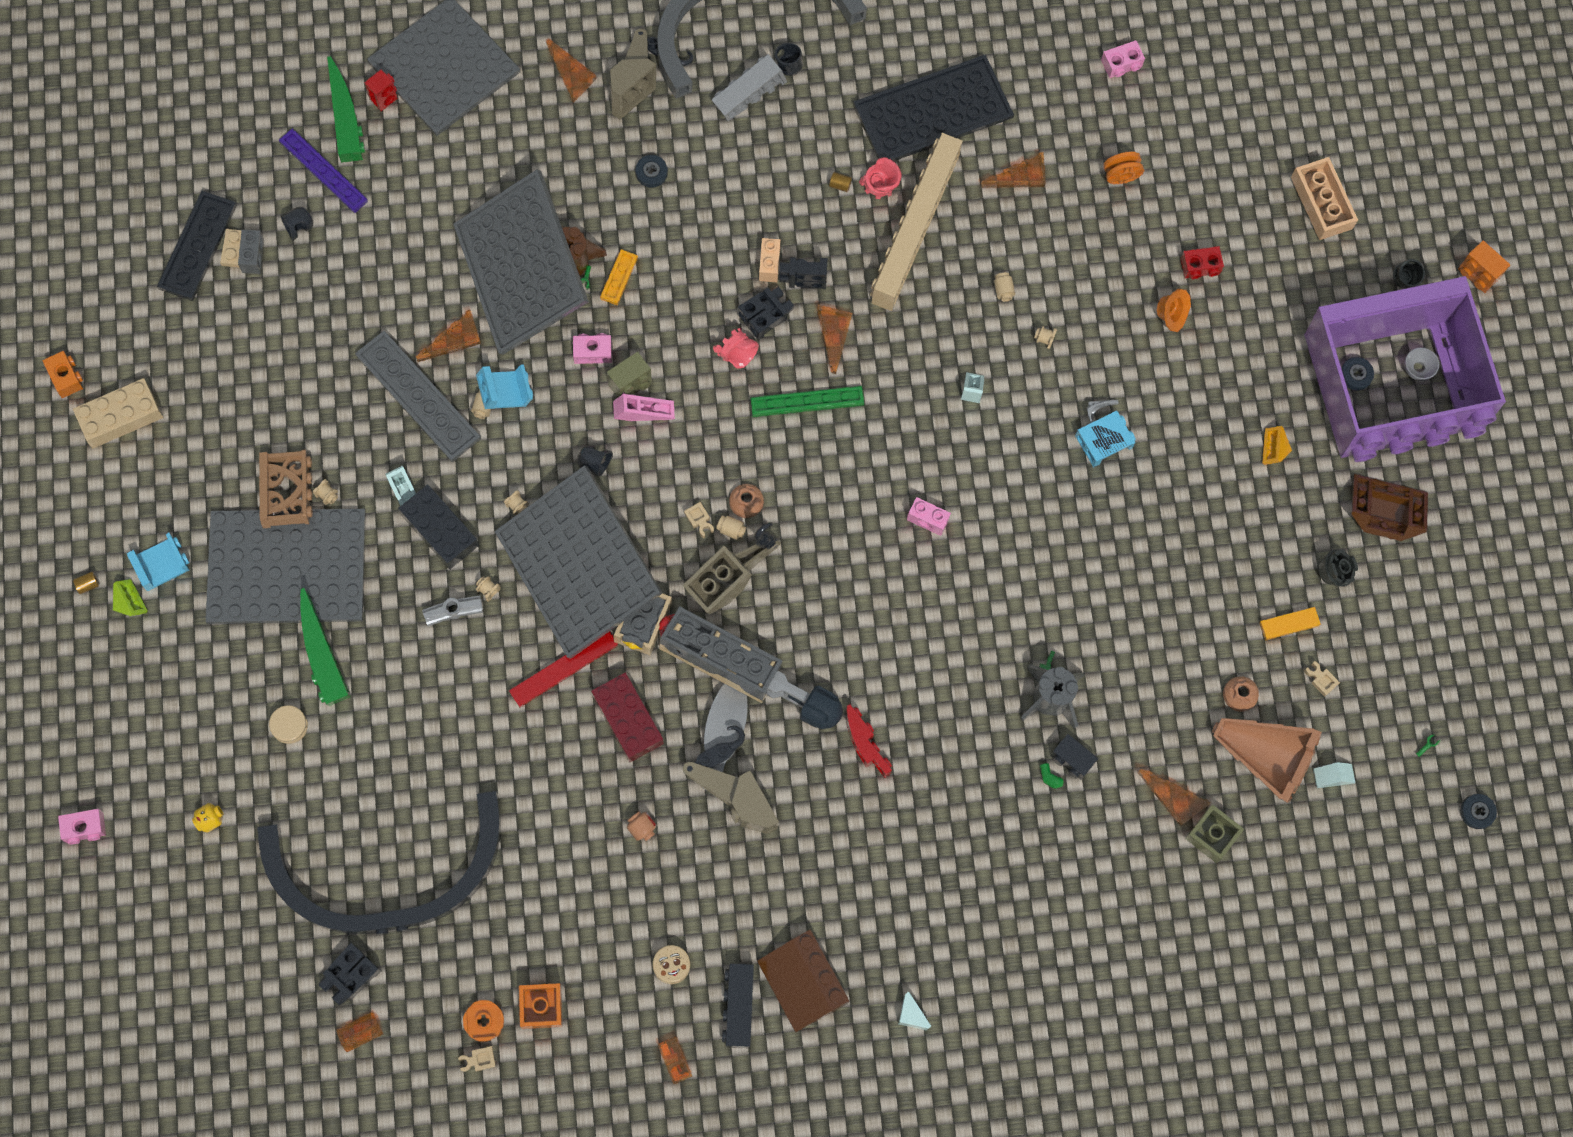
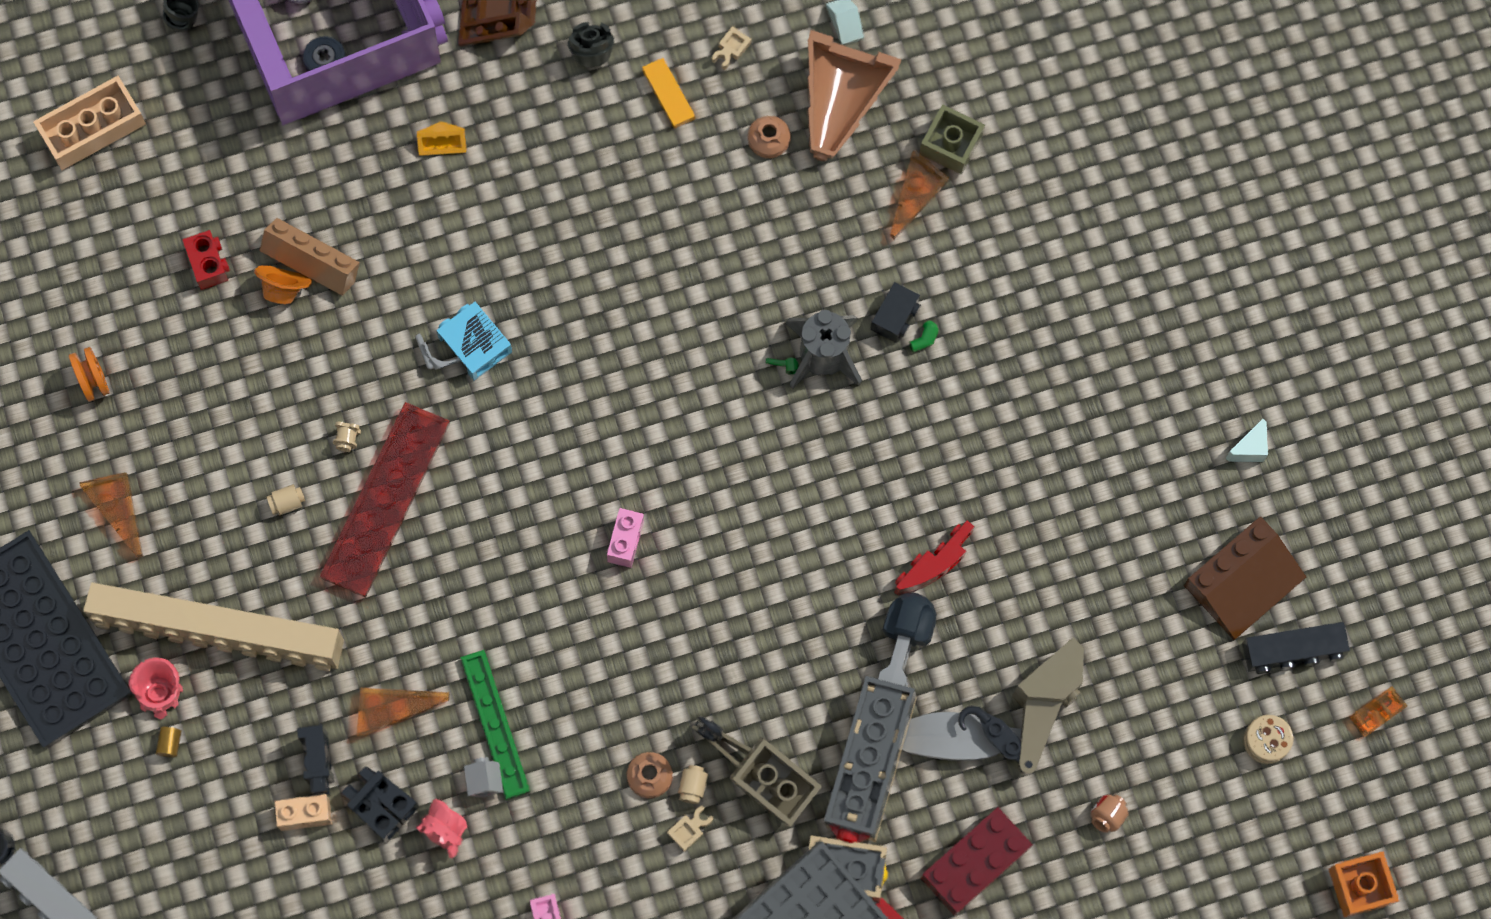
camera: 100 degrees left, 0 degrees up
light aqua slope [961,372,984,403] -> none
none -> medium nougat brick [260,218,360,296]
none -> clear red plate [320,402,450,598]
none -> light grey brick [464,757,503,798]

